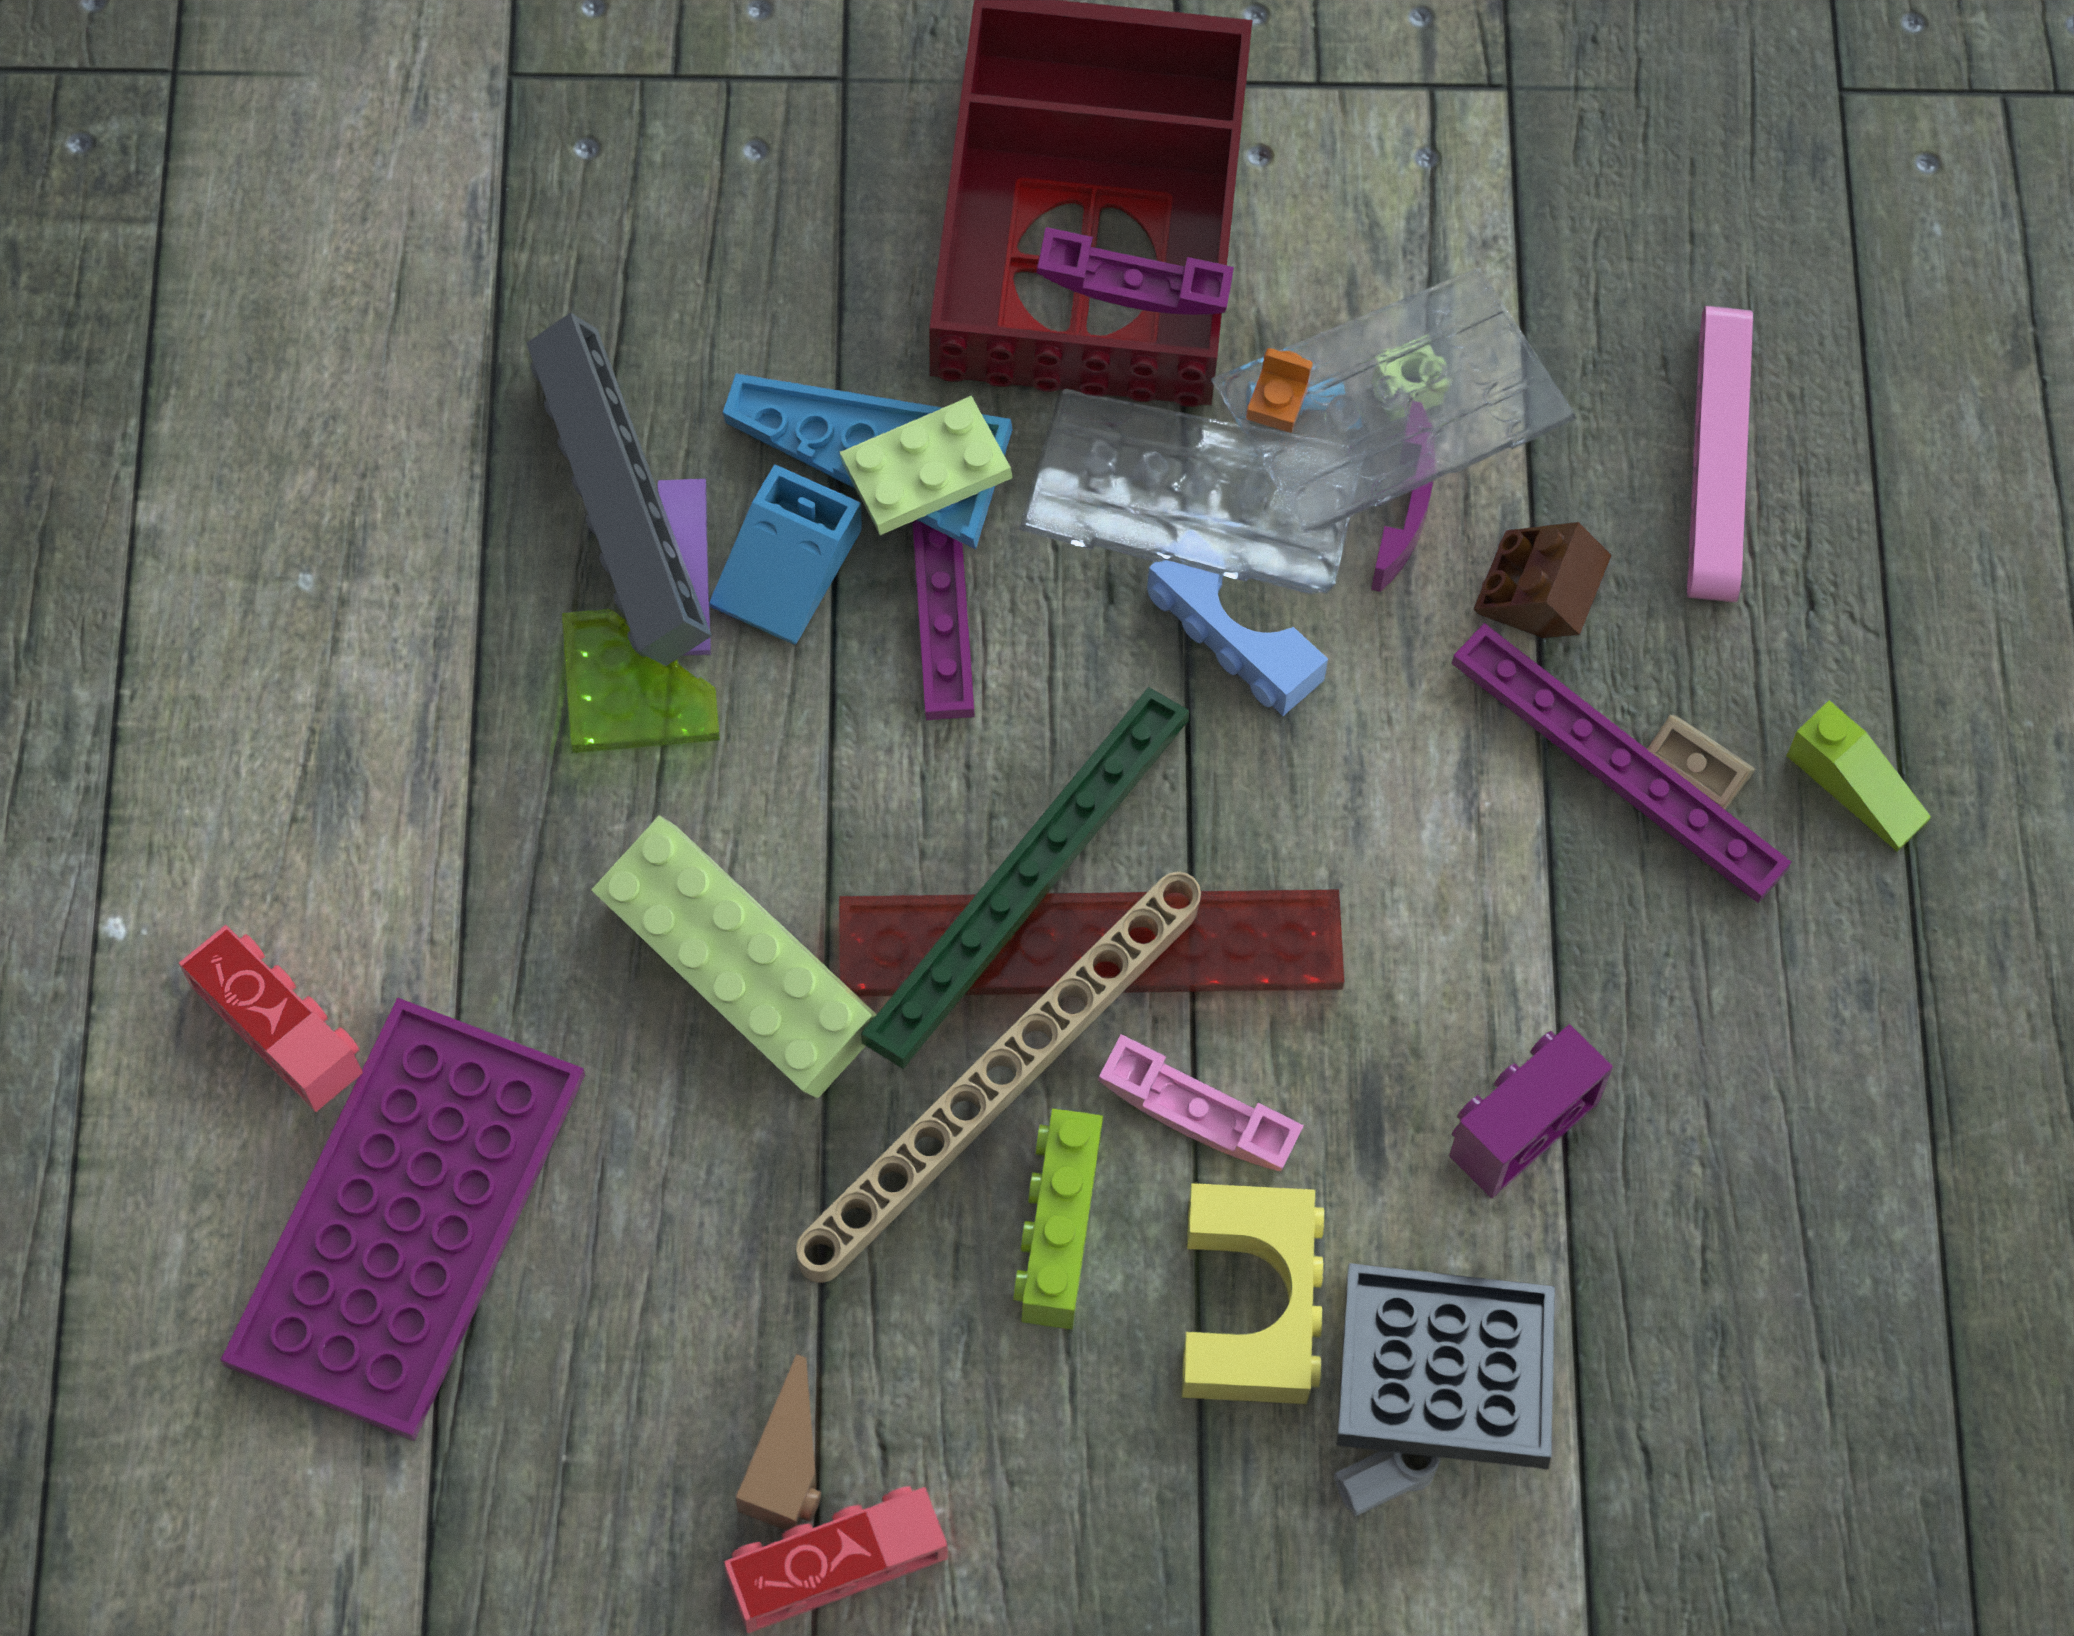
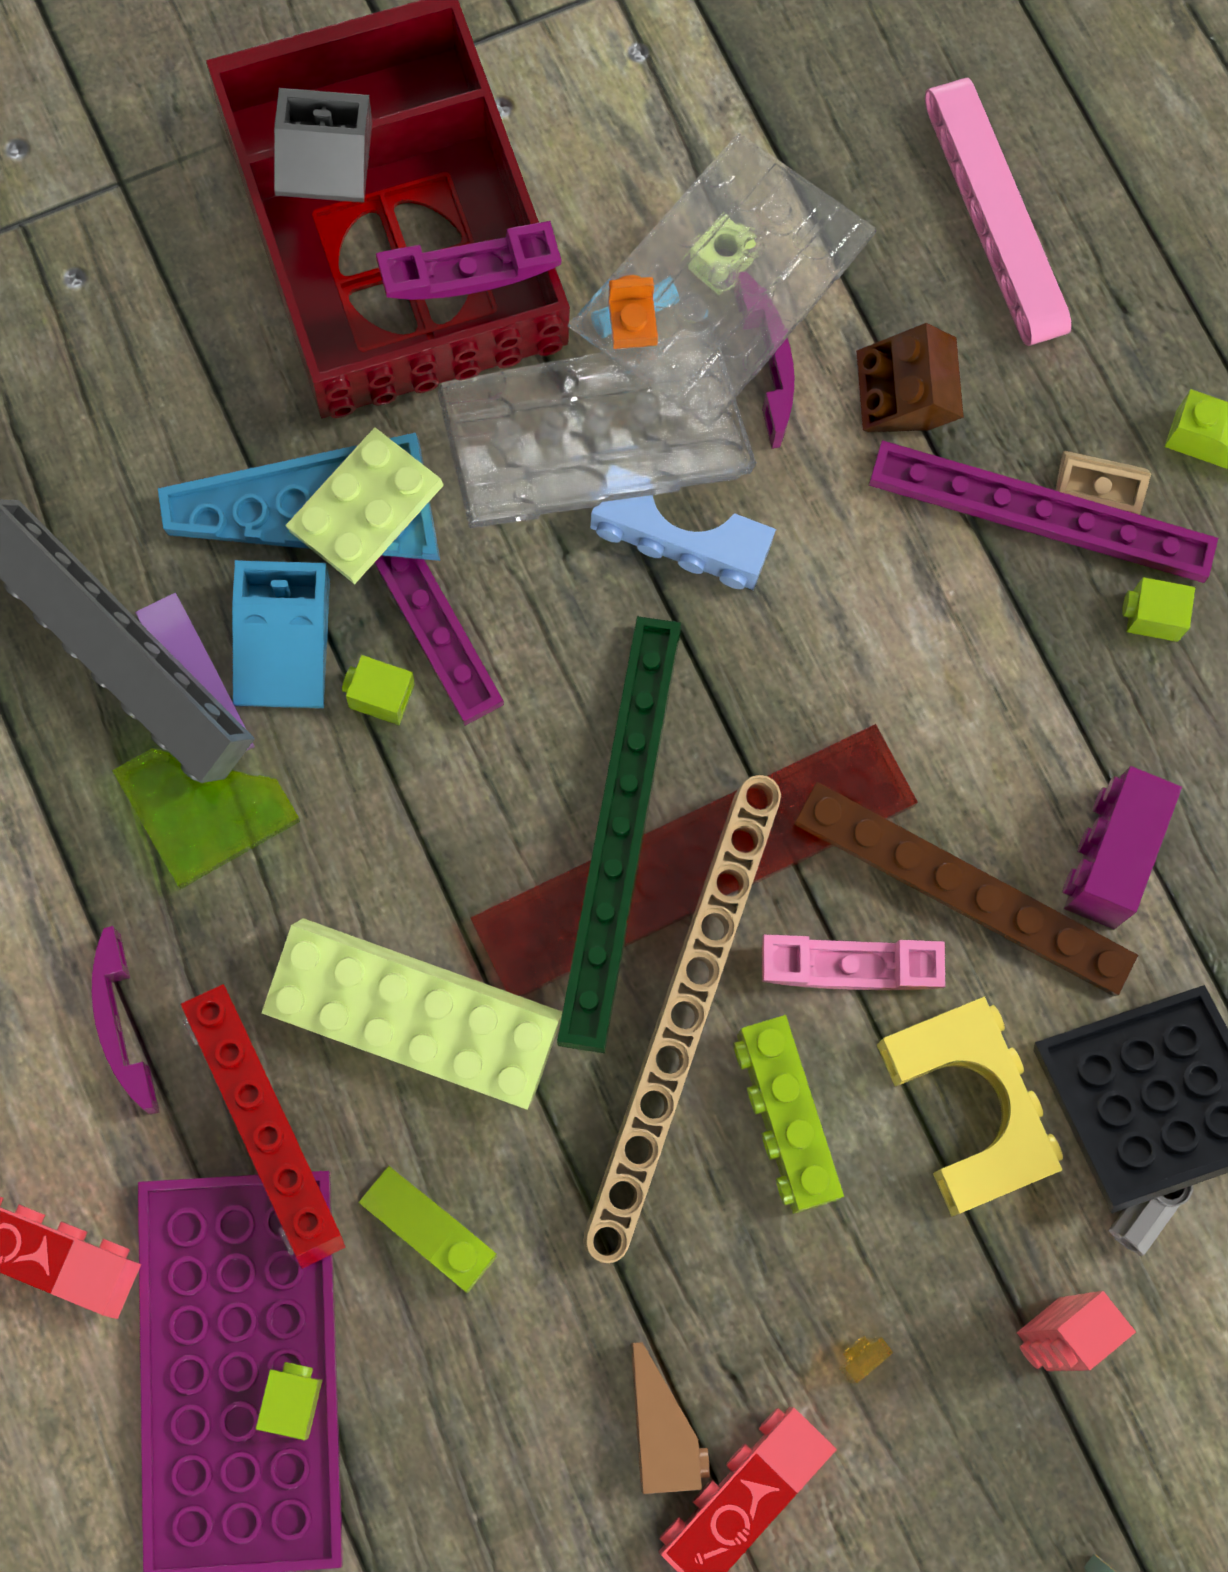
camera: 30 degrees left, 10 degrees up
none -> magenta slope [91,926,160,1115]
none -> red piece [180,984,346,1269]
none -> lime brick [256,1362,322,1440]
none -> slope [274,88,372,202]
none -> lime brick [342,655,415,725]
none -> lime slope [358,1166,498,1294]
none -> reddish brown plate [793,782,1138,996]
none -> clear yellow plate [839,1336,894,1384]
none -> coral brick [1017,1291,1136,1371]
none -> lime brick [1122,577,1195,642]

